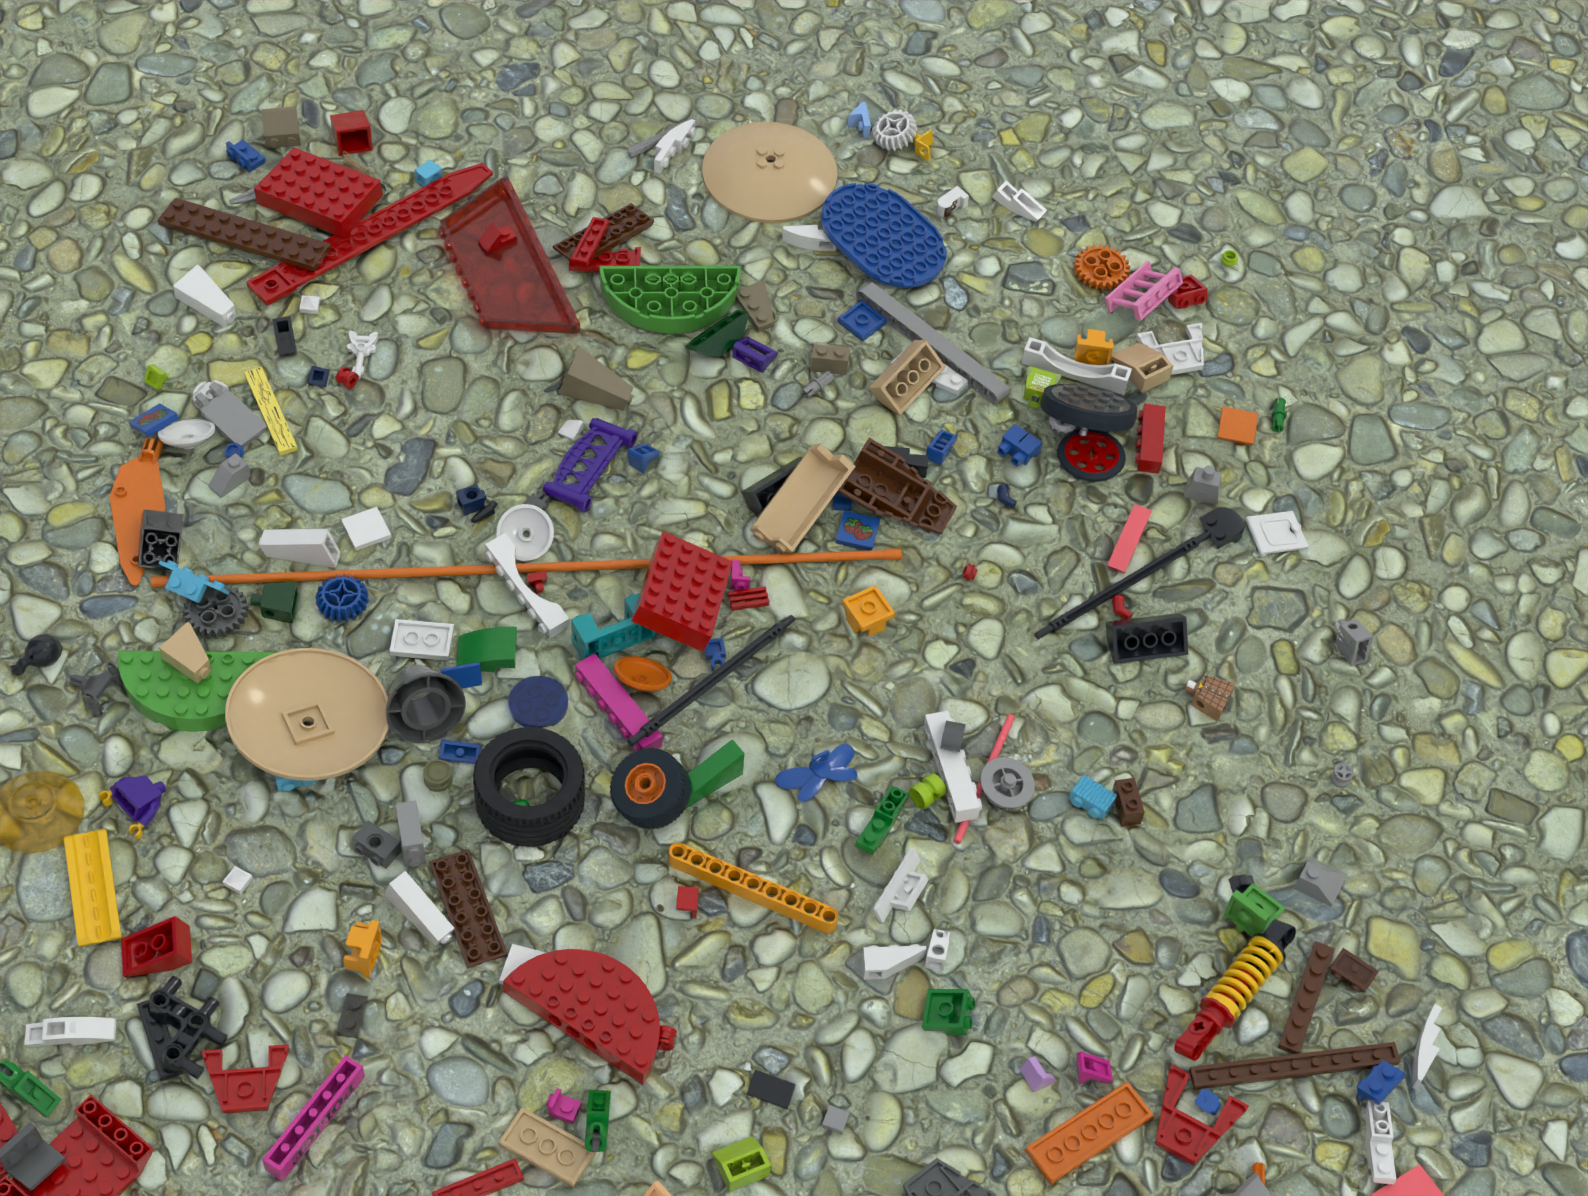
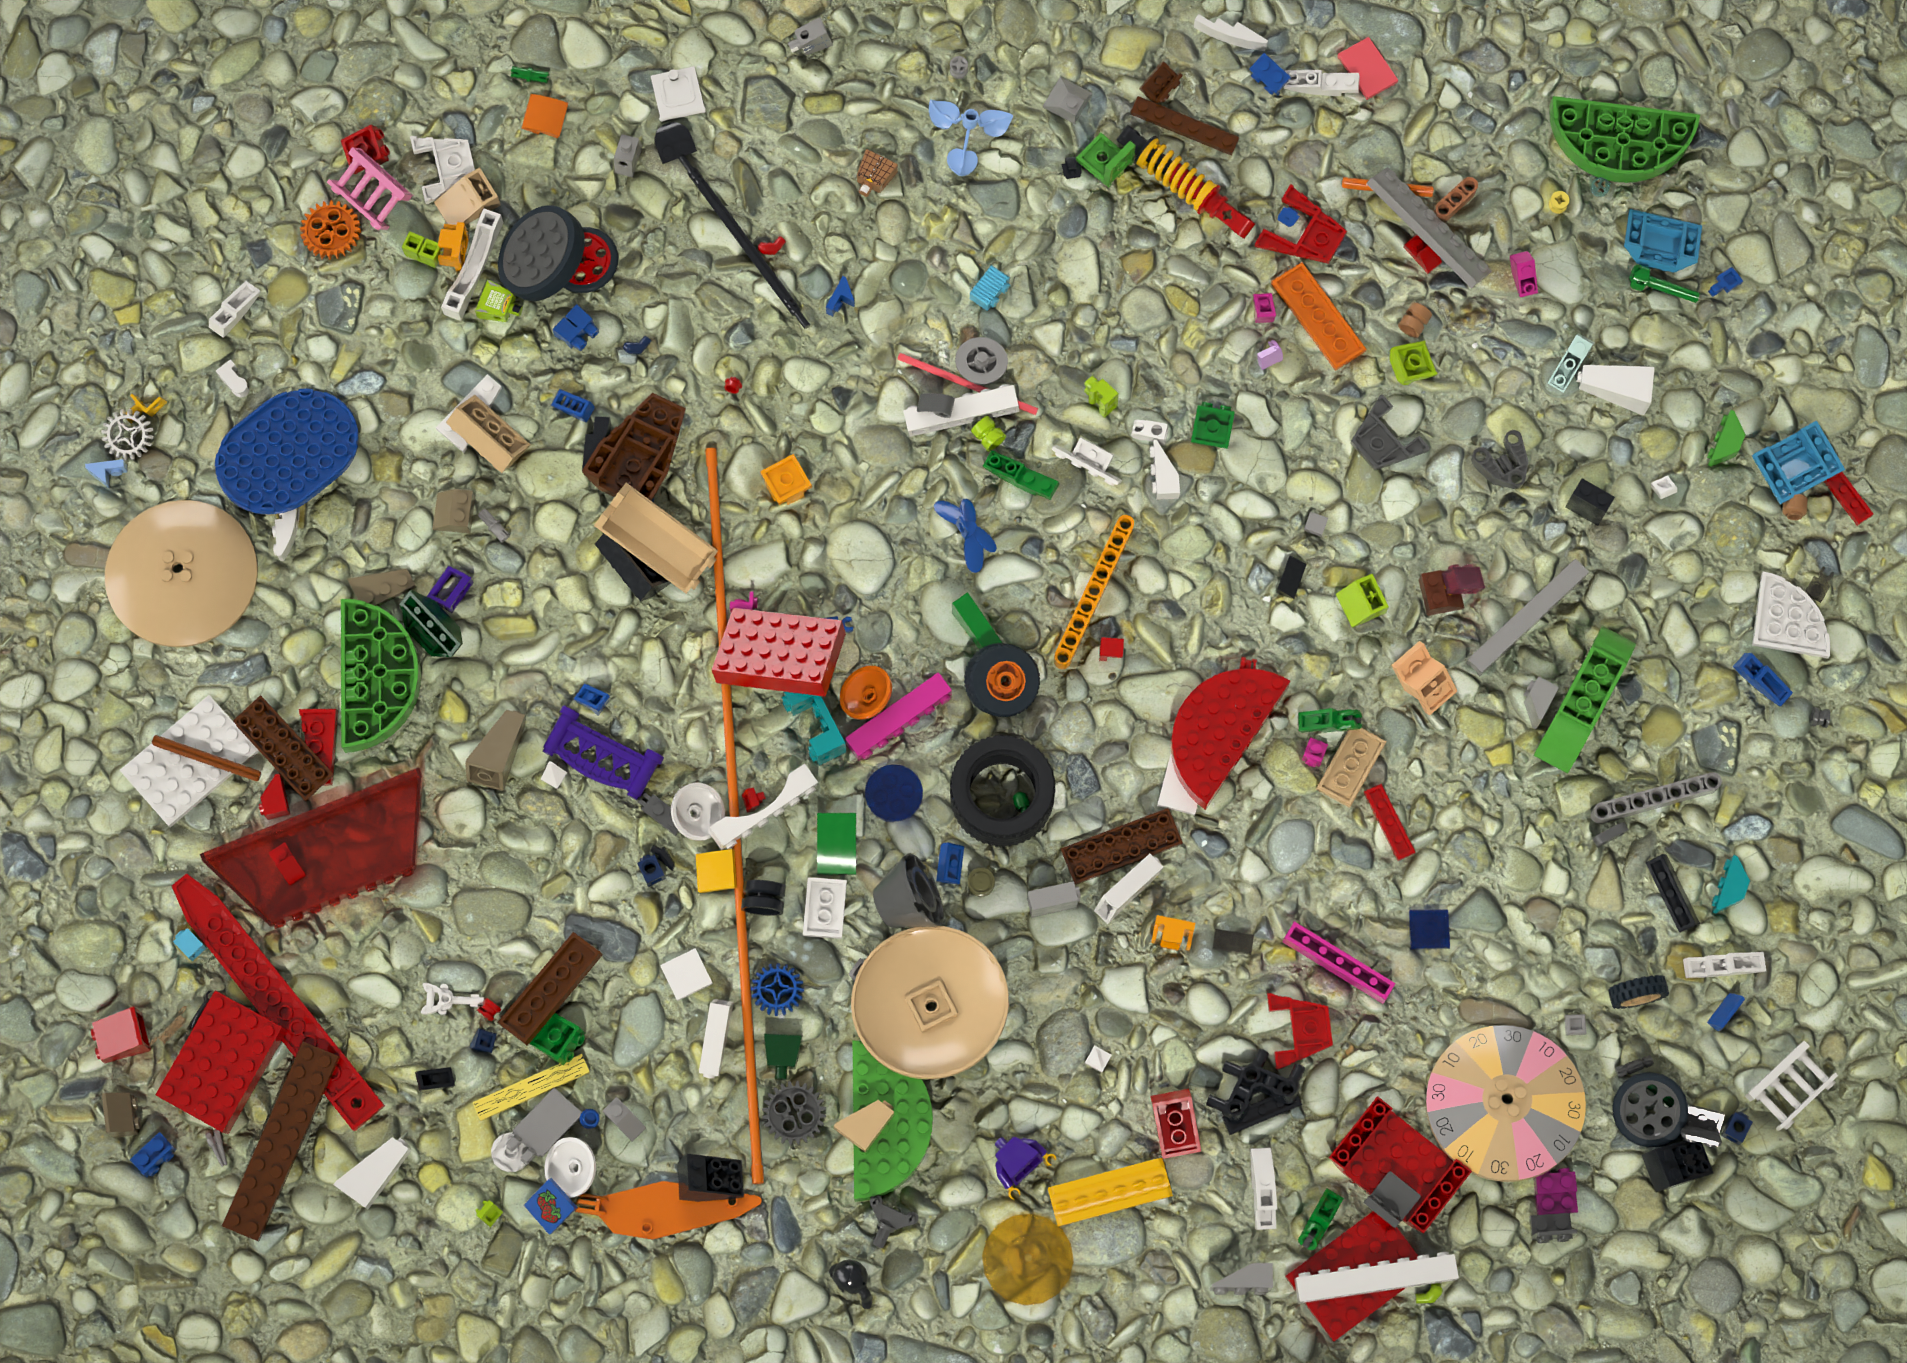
camera: 85 degrees left, 20 degrees up
medium azure bracket [159,560,230,603] -> none
white tile [299,295,321,314] -> none
dark grey brick [352,820,402,869] -> none
blue slope [440,662,482,689] -> none
red tile [570,217,610,268] -> none
light grey axle [627,116,699,157] -> none
black axle [627,615,795,747] -> none
white slope [654,119,696,173] -> none
red tile [728,586,770,611] -> none
blue tile [835,510,880,551] -> none
blue tile [837,300,887,342] -> none
light grey beam [856,282,1010,404] -> none
black slope [1106,613,1188,664] -> none
coral slope [1107,504,1152,574] -> none
reddish brown brick [1112,778,1145,827] -> none
red brick [1135,403,1166,474] -> none
reddish brown plate [1189,1042,1401,1090] -> none
lime plate [1221,250,1238,266] -> none
none -> white plate [120,695,260,827]
none -> dark orange axle [152,735,261,781]
none -> red slope [259,774,290,820]
none -> lime hips [401,231,443,268]
none -> reddish brown plate [497,932,603,1046]
none -> green plate [529,1013,586,1066]
none -> yellow tile [696,849,737,893]
none -> black wheel [741,880,786,916]
none -> blue slope [826,276,855,317]
none -> light blue plant [929,100,1013,176]
none -> lime hips [1084,375,1118,418]

